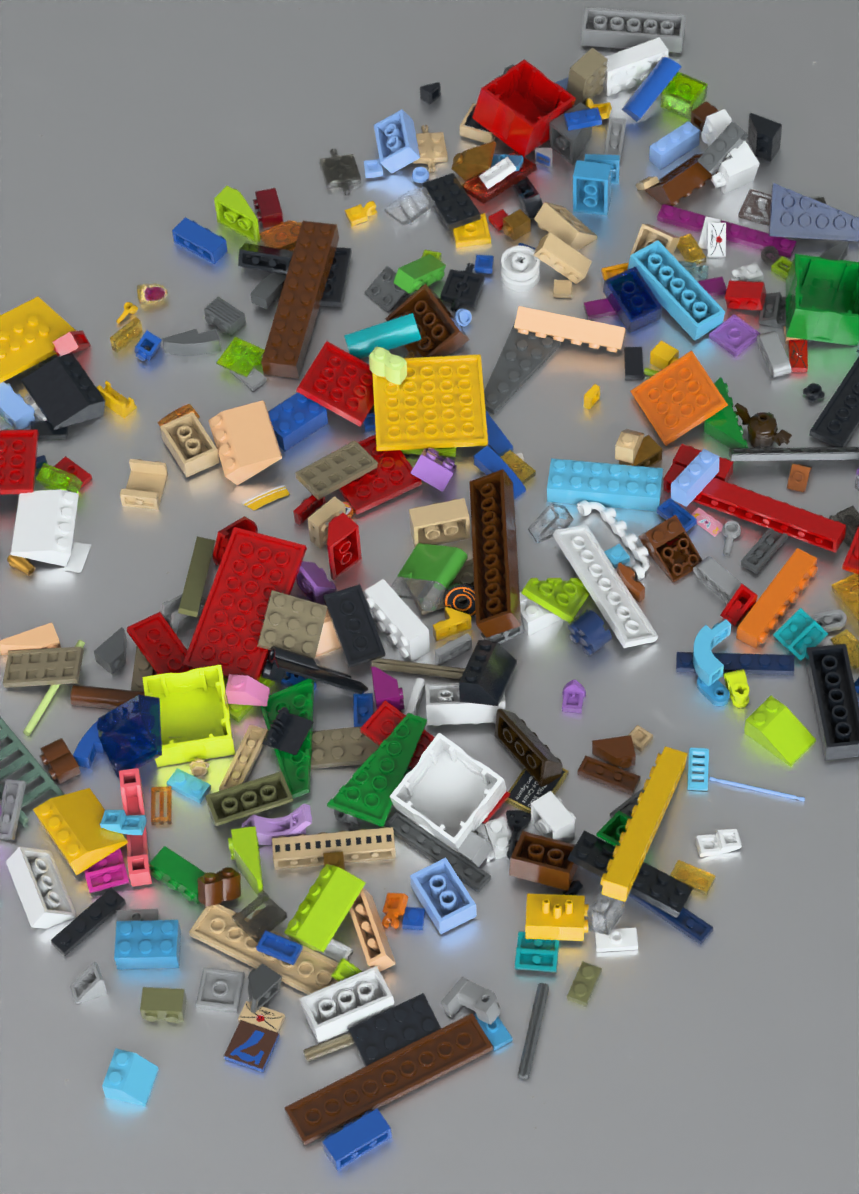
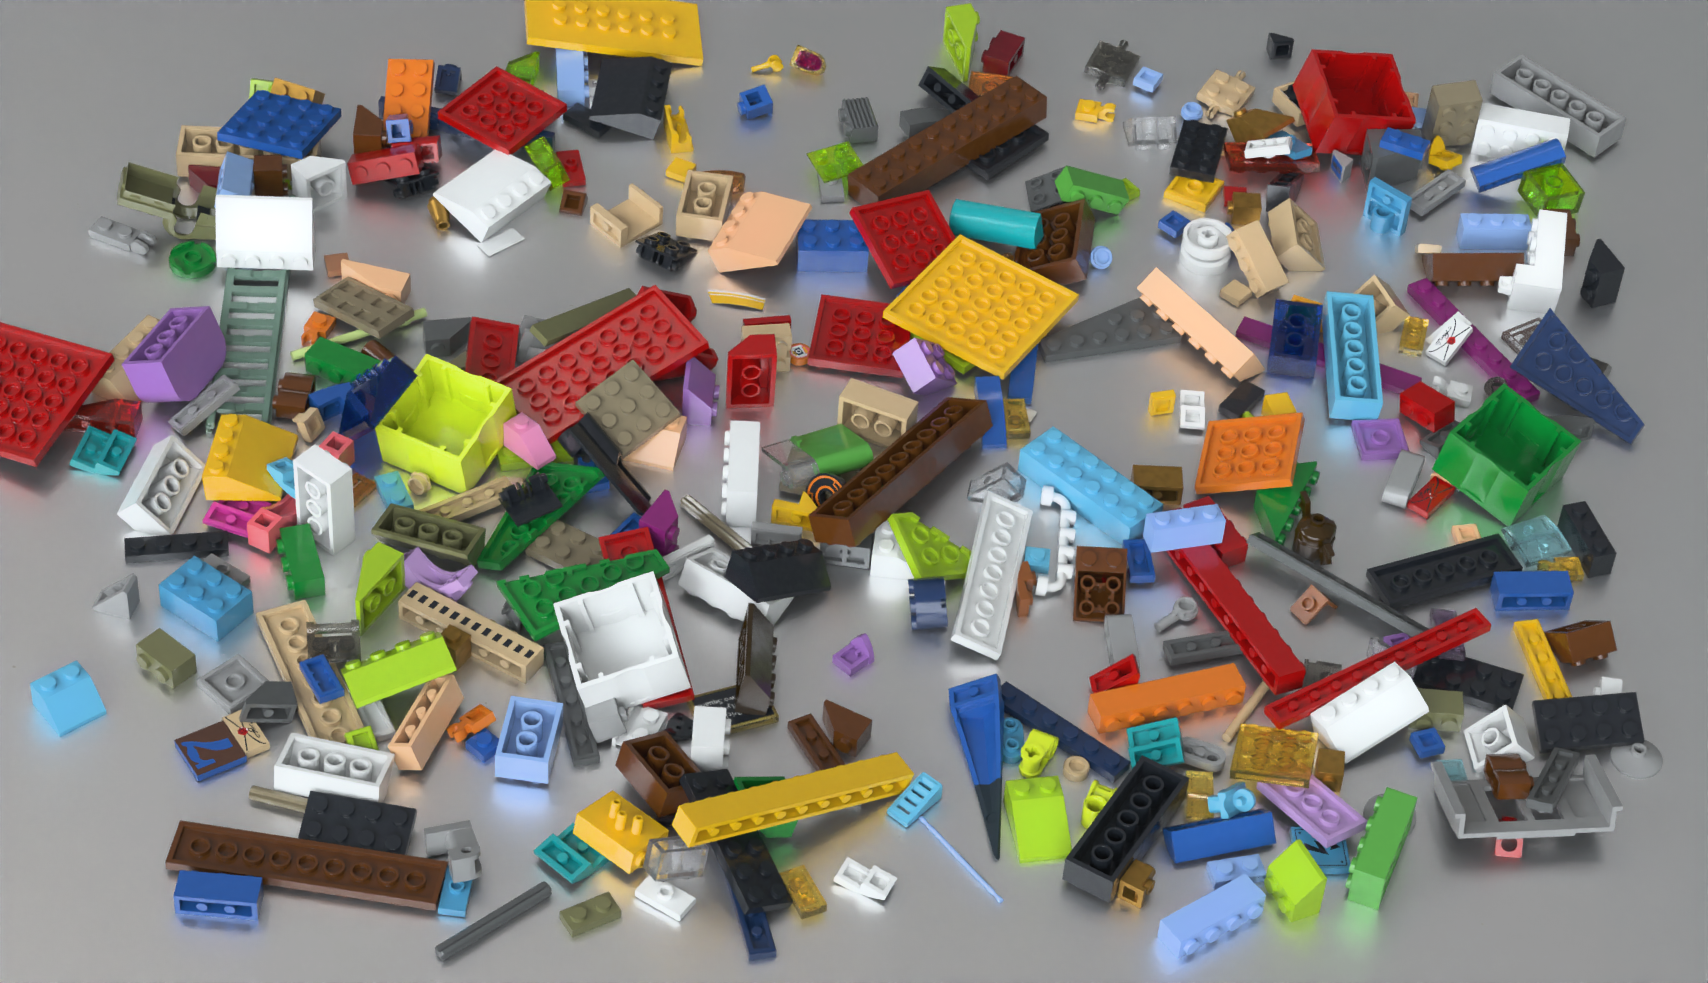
camera: 30 degrees right, 10 degrees down
slope [53,330,91,356] -> none
clear yellow plate [110,317,143,353] -> none
slope [162,329,222,355] -> none
blue brick [172,217,228,265] -> none
reddish brown brick [198,867,241,906] -> none
dark tan plate [295,440,378,500] -> none
black plate [323,584,386,668] -> none
yellowish green brick [369,347,407,384] -> none
light blue brick [374,109,420,173] -> none
black plate [440,263,485,313] -> none
dark azure brick [573,160,611,216] -> none
tan slope [615,429,645,464] -> none
tan tile [629,725,653,752] -> none
clear light blue plate [678,261,709,280] -> none
bright pink sticker [691,508,723,537] -> none
medium azure arch [693,619,731,687] -> none
dark grey arch [697,121,749,175] -> none
black plate [803,383,825,402] -> none
none -> tan tile [292,407,326,442]
none -> white brick [293,444,355,556]
none -> orange plate [301,311,336,346]
none -> green brick [305,337,384,384]
none -> reddish brown slope [559,189,588,216]
none -> black hinge [635,232,698,272]
none -> yellow tile [666,157,697,183]
none -> blue plate [948,673,1004,860]
none -> tan tile [1063,756,1090,782]
none -> neon yellow piece [1081,780,1118,829]
none -> white slope [1179,390,1205,430]
none -> tan bar [1222,680,1270,742]
none -> light nougat tile [1451,524,1481,545]

